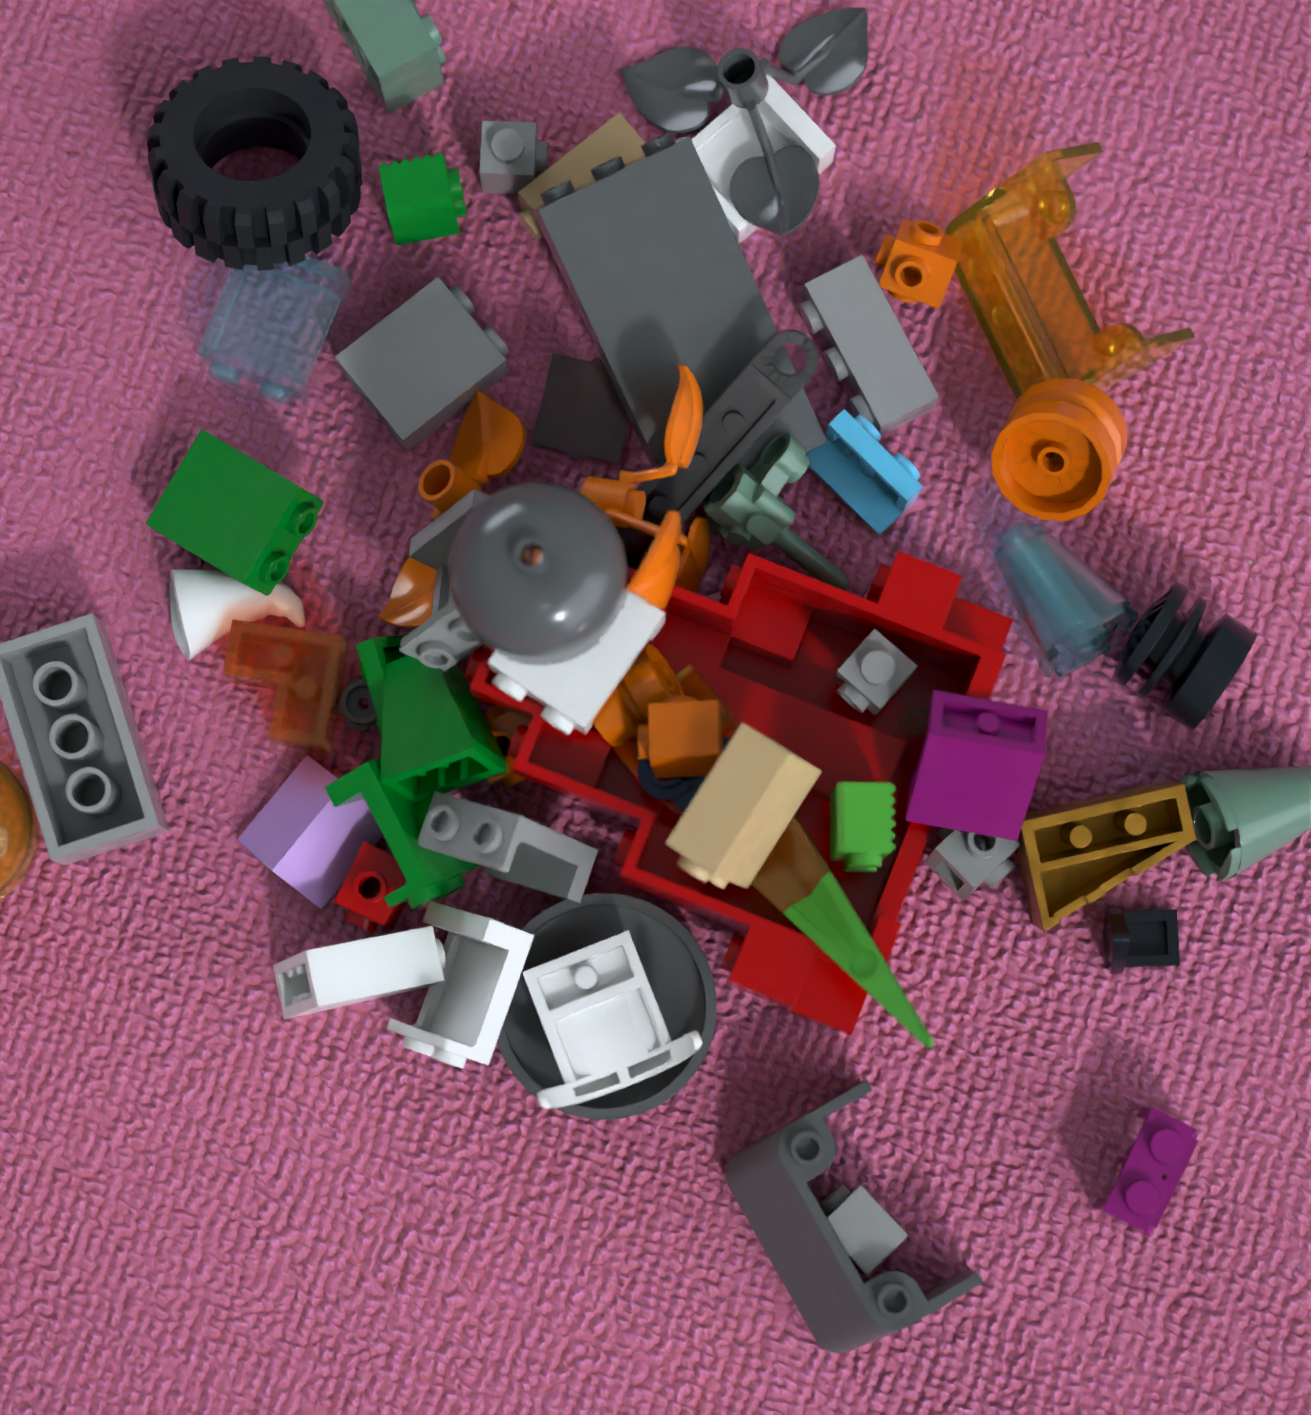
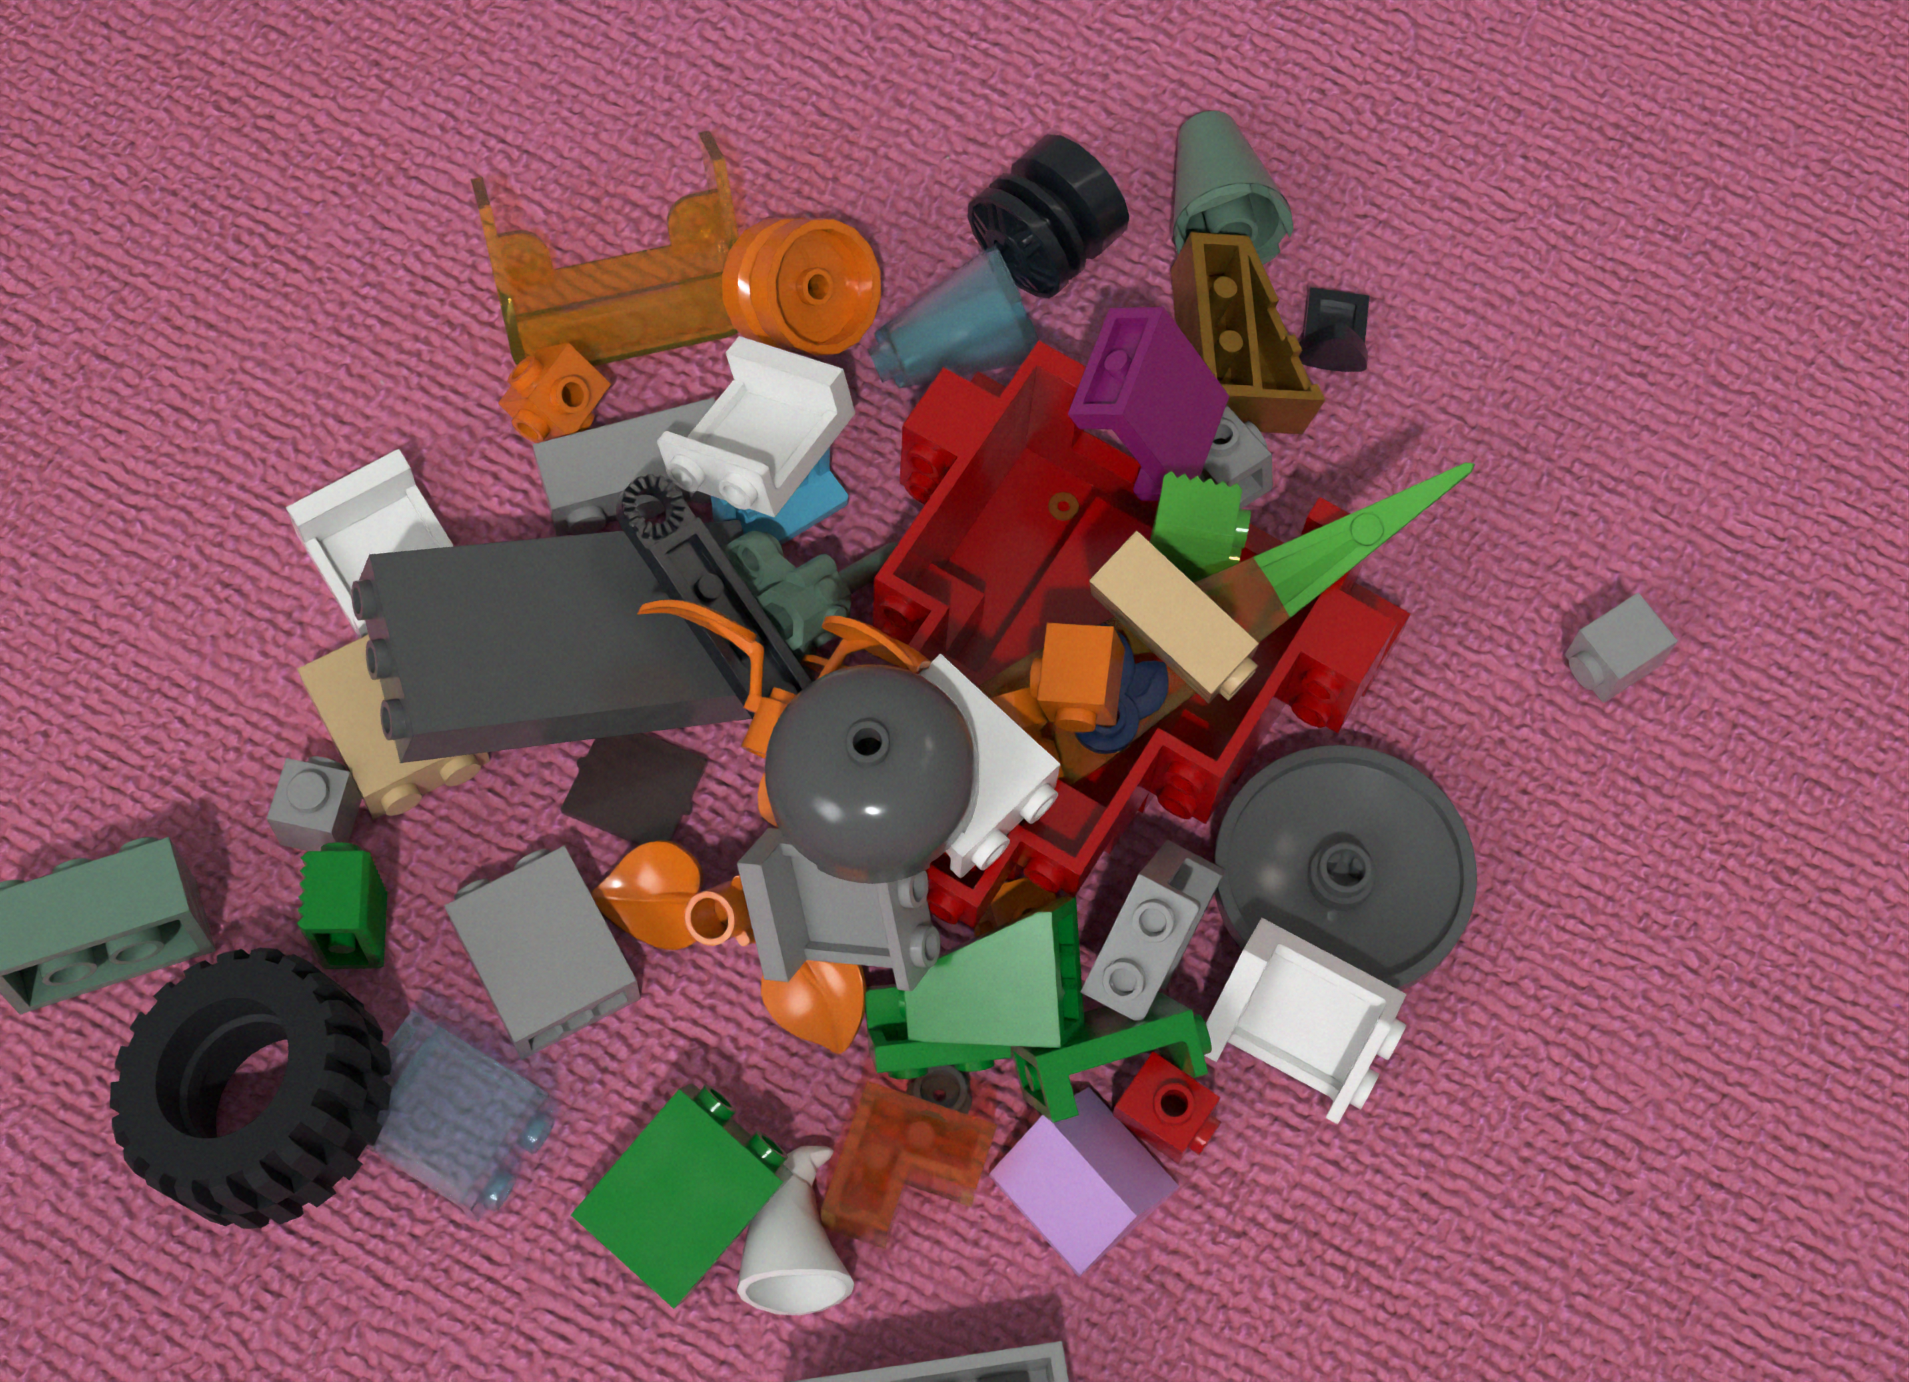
camera: 85 degrees left, 15 degrees down
white slope [273,926,446,1020] -> none
white piece [522,930,702,1108] -> none
dark grey plant [623,7,869,236] -> none
dark grey windscreen [726,1080,984,1353] -> none
light grey brick [833,629,918,716] -> none
magenta window [1093,1107,1198,1236] -> none
none -> white panel [657,336,855,517]

